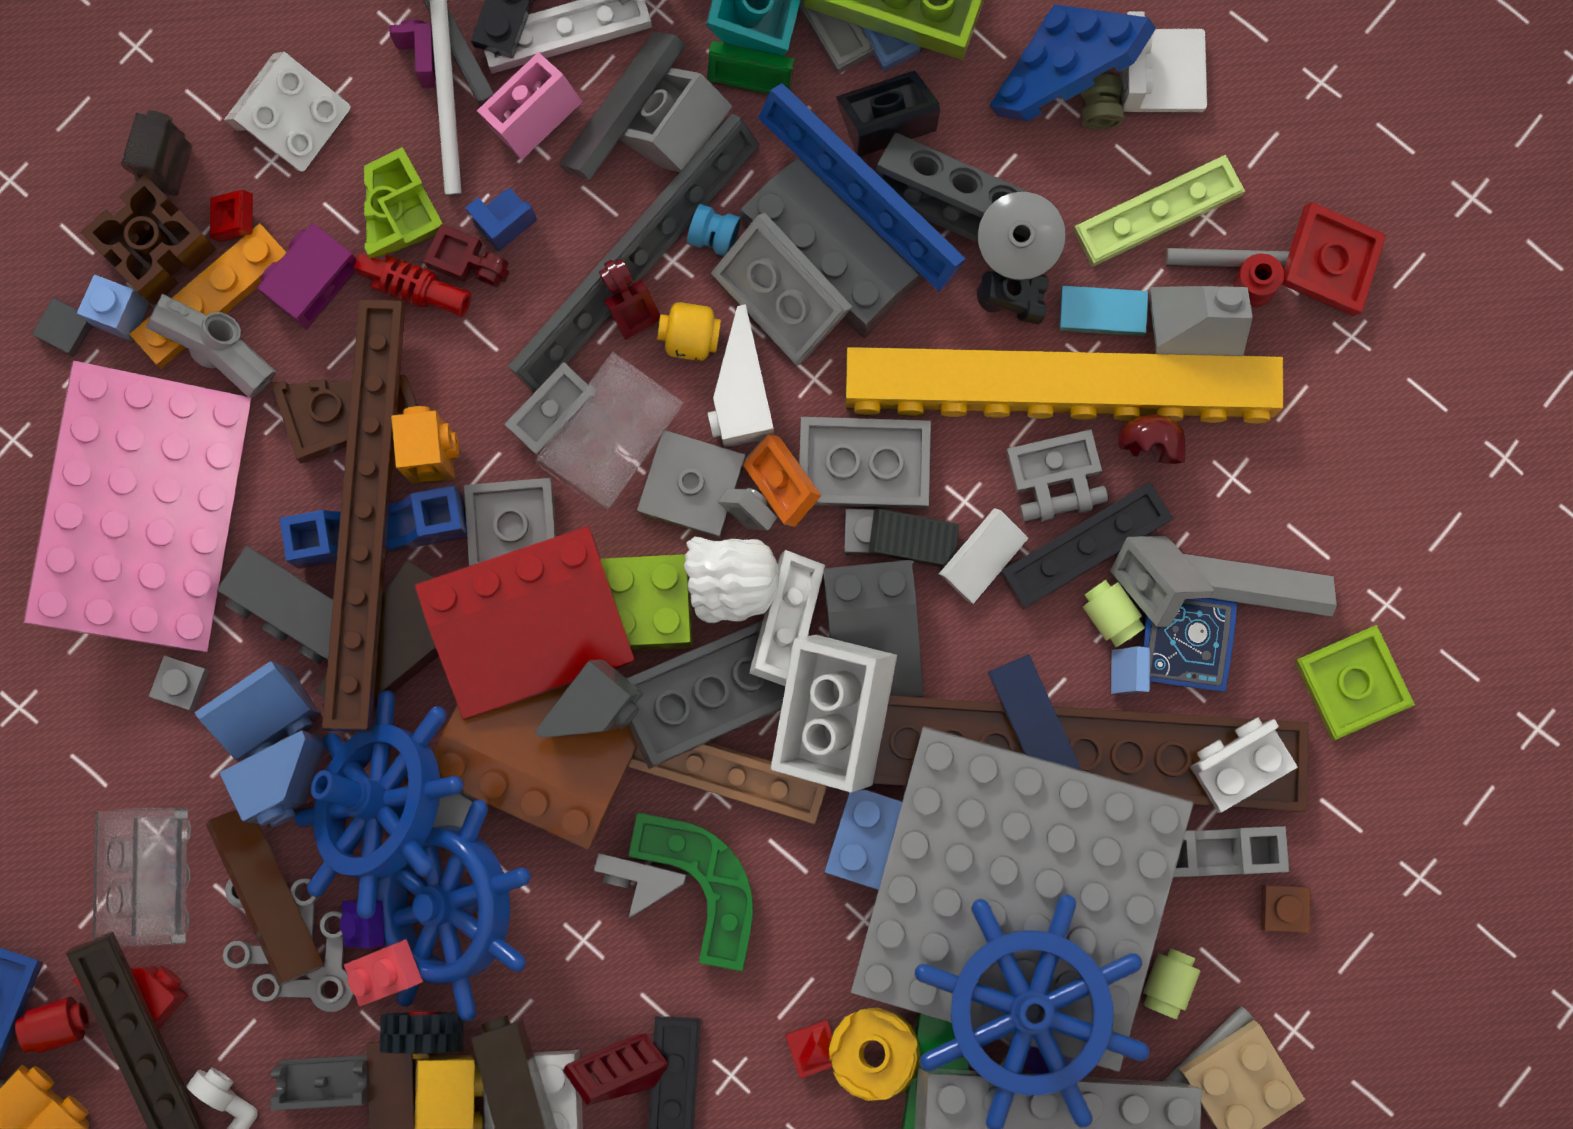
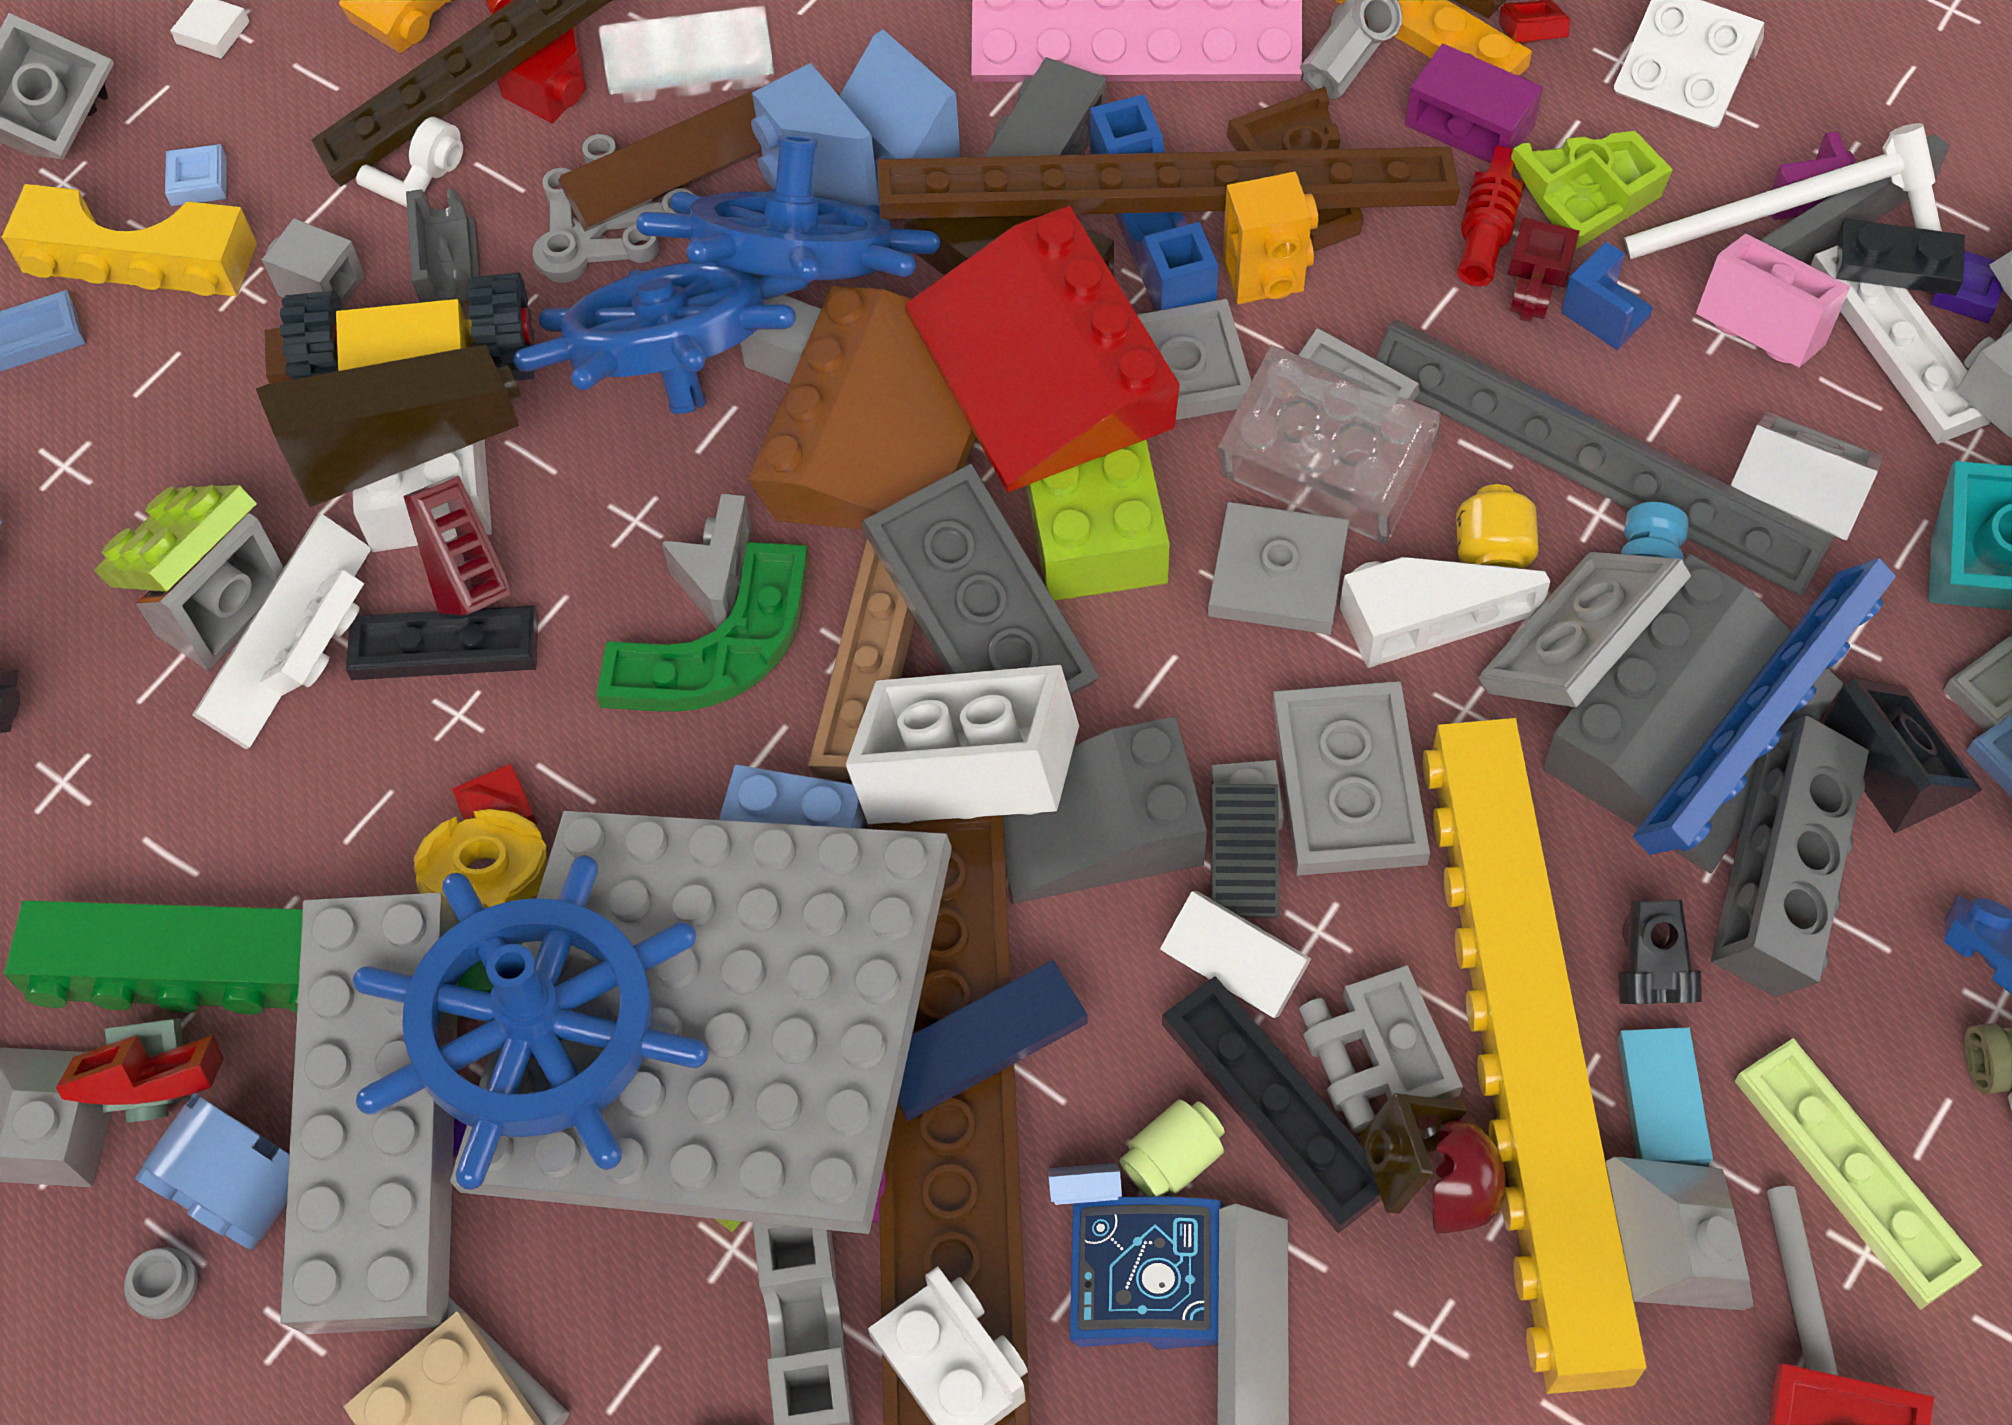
camera: 85 degrees right, 20 degrees down
light grey plate [148,655,210,712] -> none
dark purple plate [340,899,385,948] -> none
coral plate [344,939,423,1007] -> none
dark grey slope [534,659,644,738] -> none
dark grey tile [558,32,685,180] -> none
dark red plate [598,259,660,340] -> none
white hair [684,537,779,623] -> none
green tile [707,40,795,94] -> none
light grey plate [718,488,778,531] -> none
orange plate [743,433,822,527] -> none
white plate [749,550,825,686] -> none
light grey dish [978,192,1066,280] -> none
light grey panel [1110,536,1214,627] -> none
yellowish green brick [1143,948,1201,1019] -> none
red brick [1234,253,1284,307] -> none
none -> dark brown bracket [1360,1093,1467,1214]

